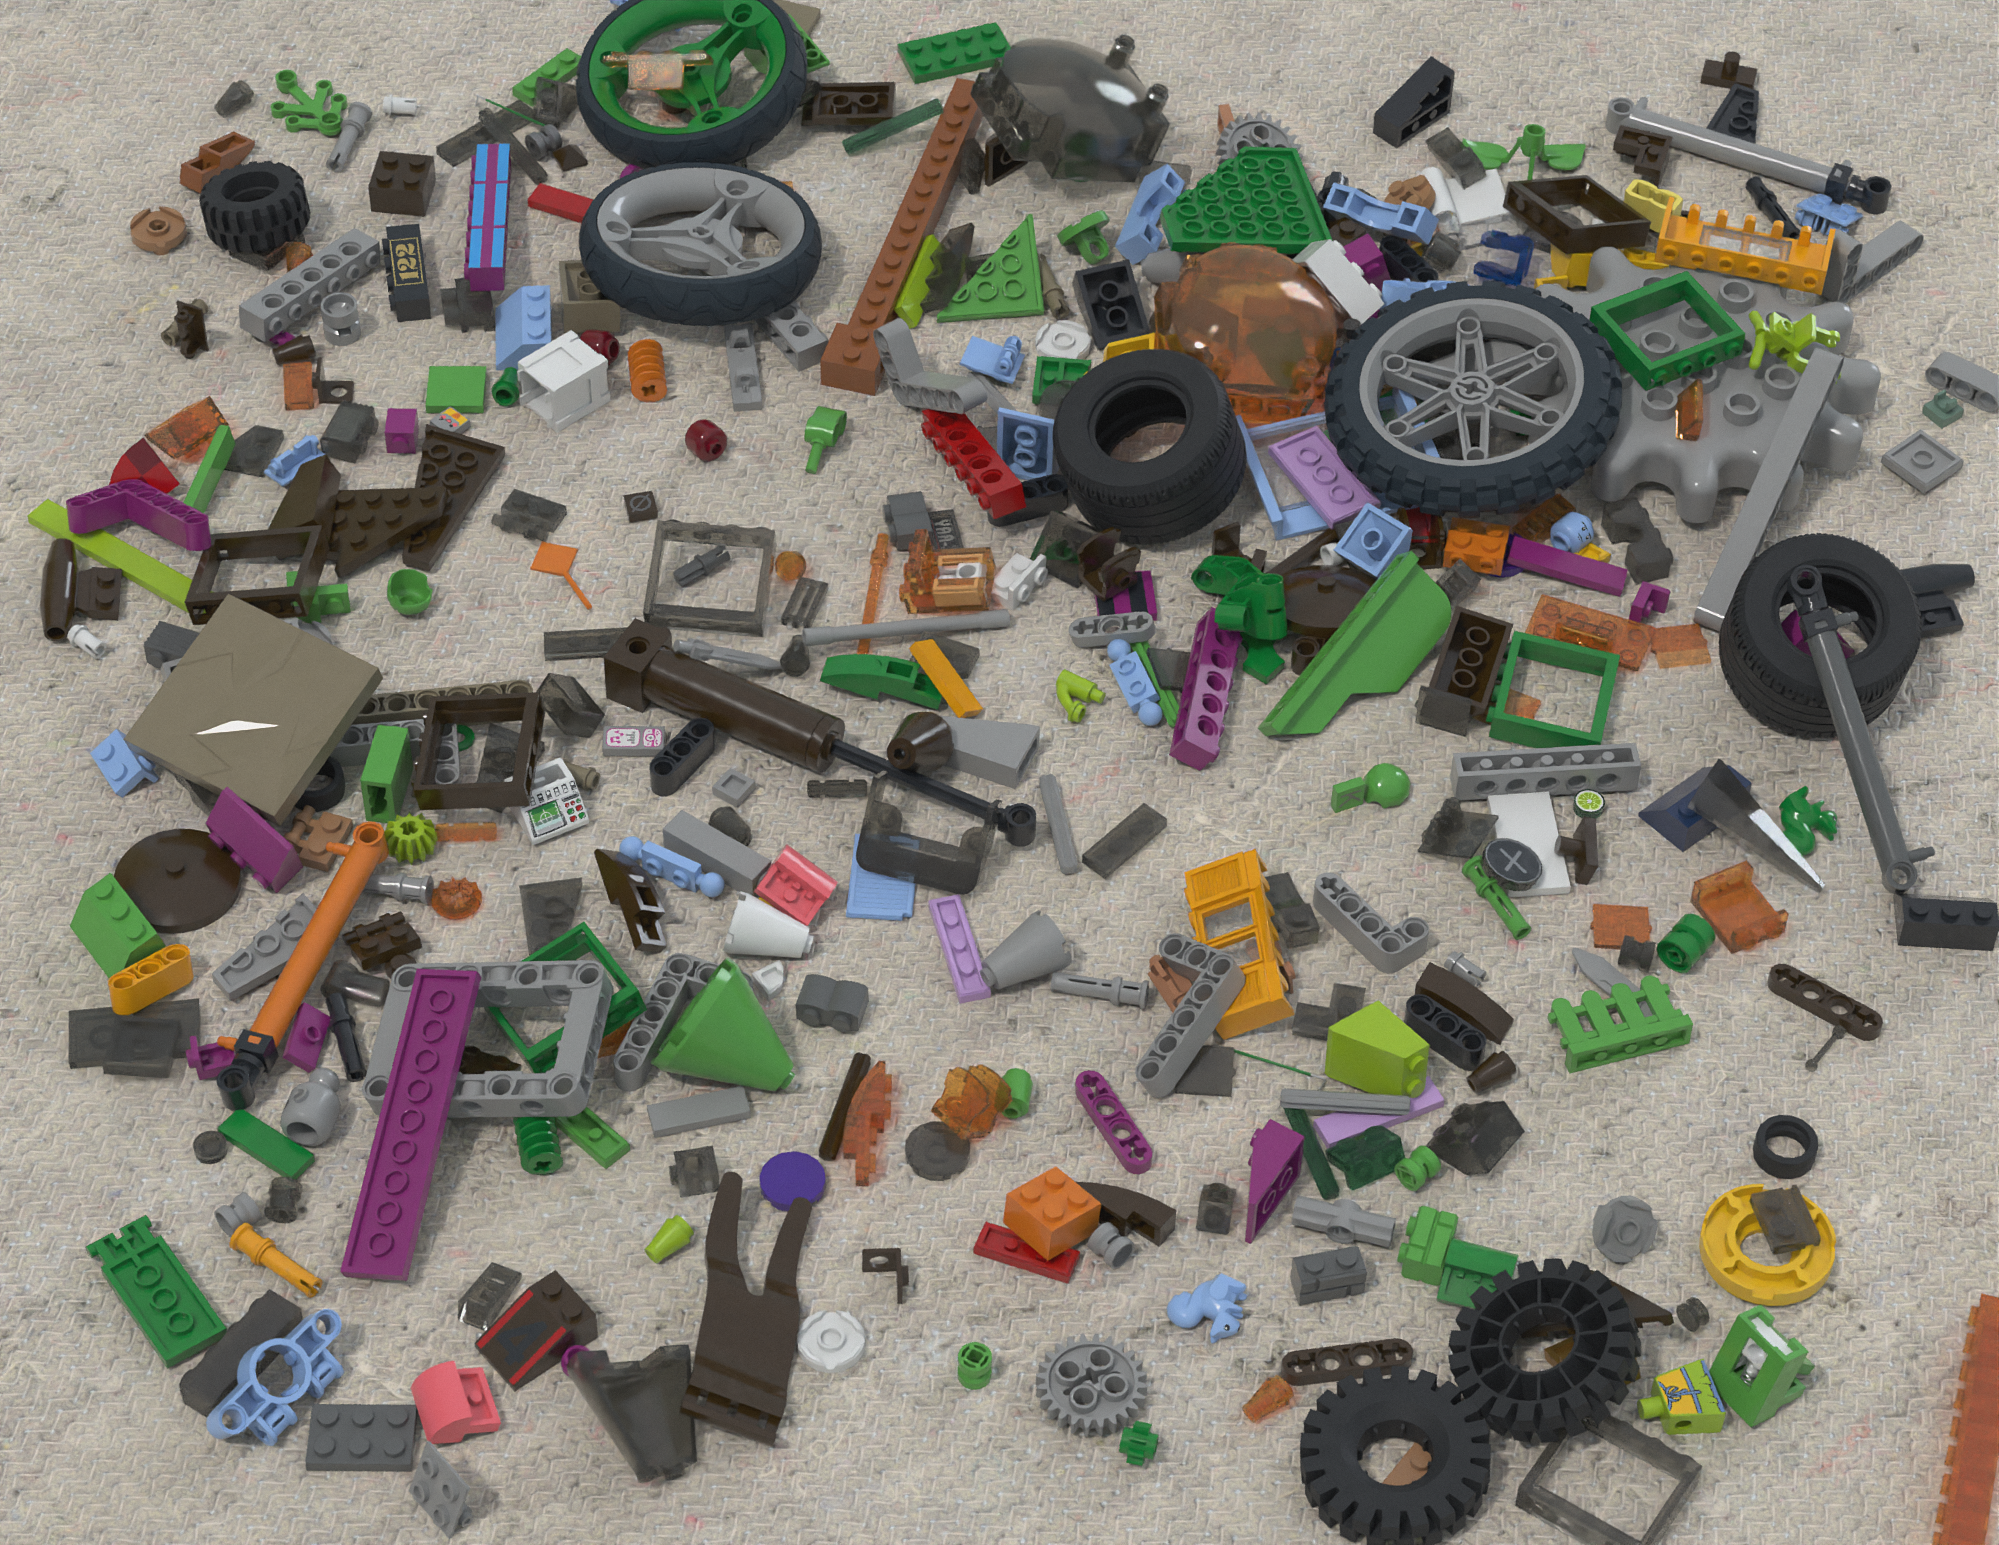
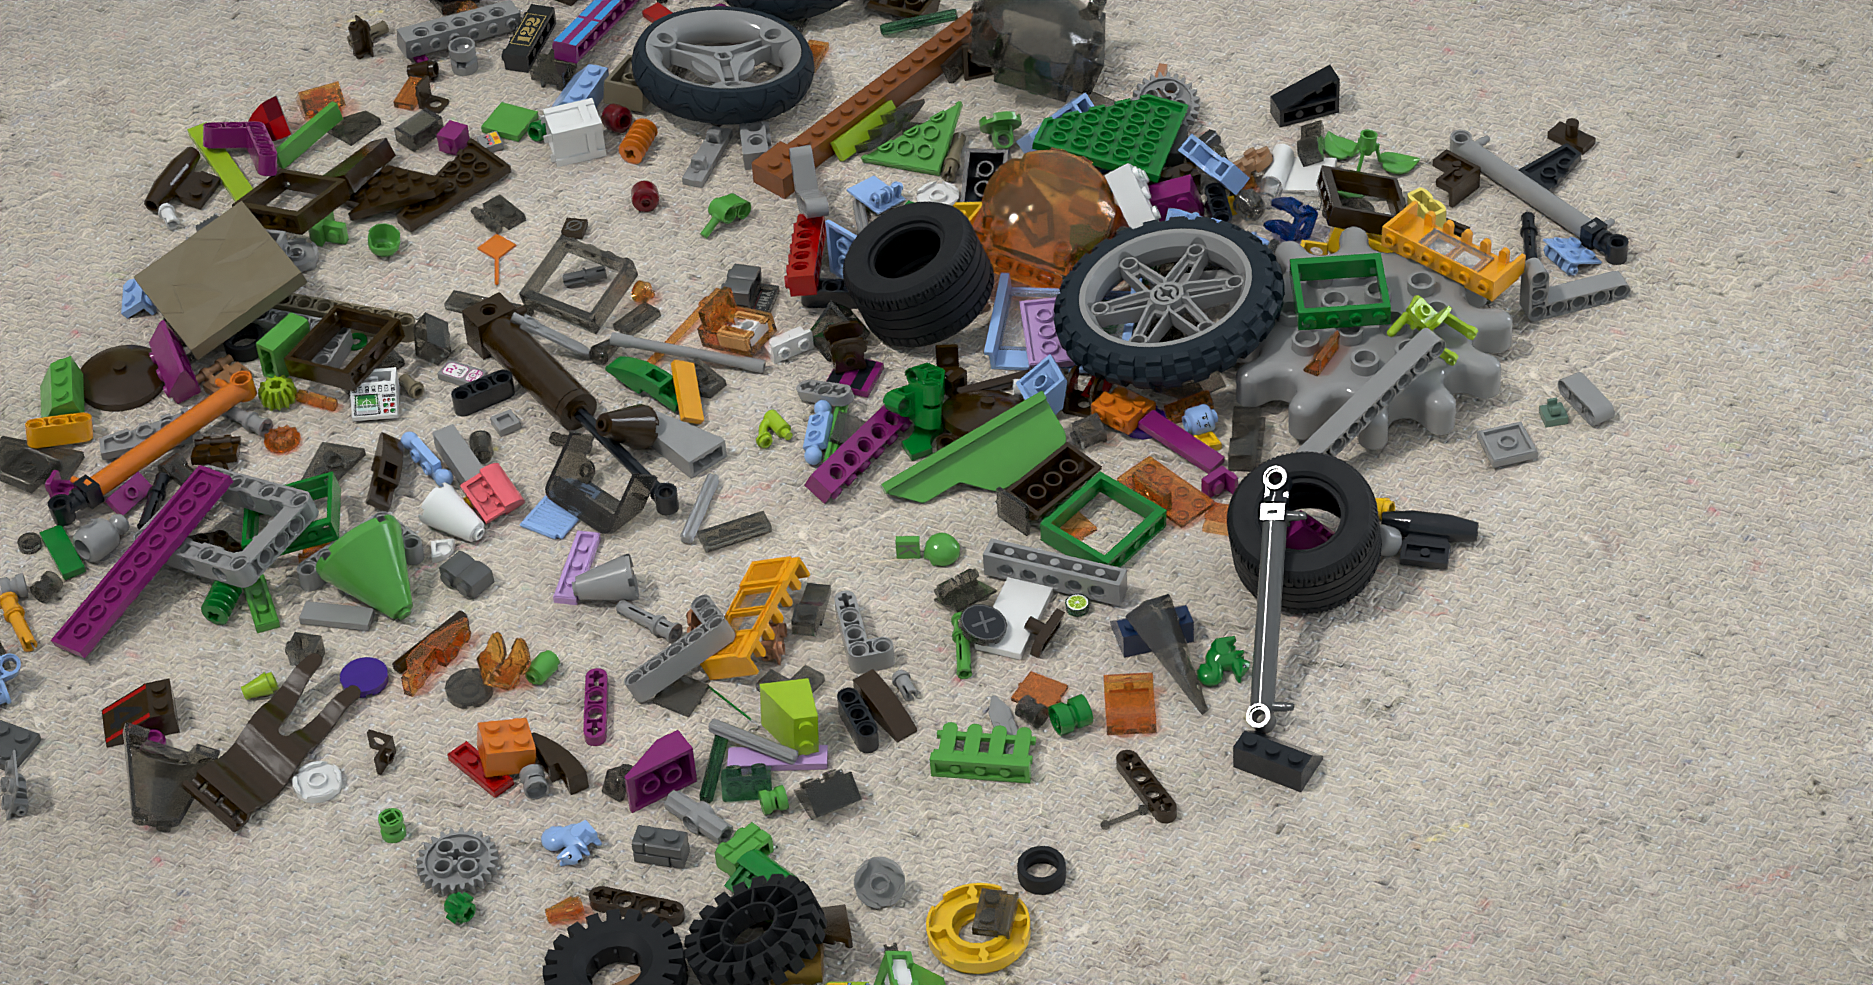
camera: 30 degrees right, 5 degrees down
light blue hinge [264,435,325,487] -> none
coral brick [410,1361,501,1444] -> none
clear smoke slope [458,1262,522,1331] -> none
dark brown cone [1466,1051,1517,1094] -> none

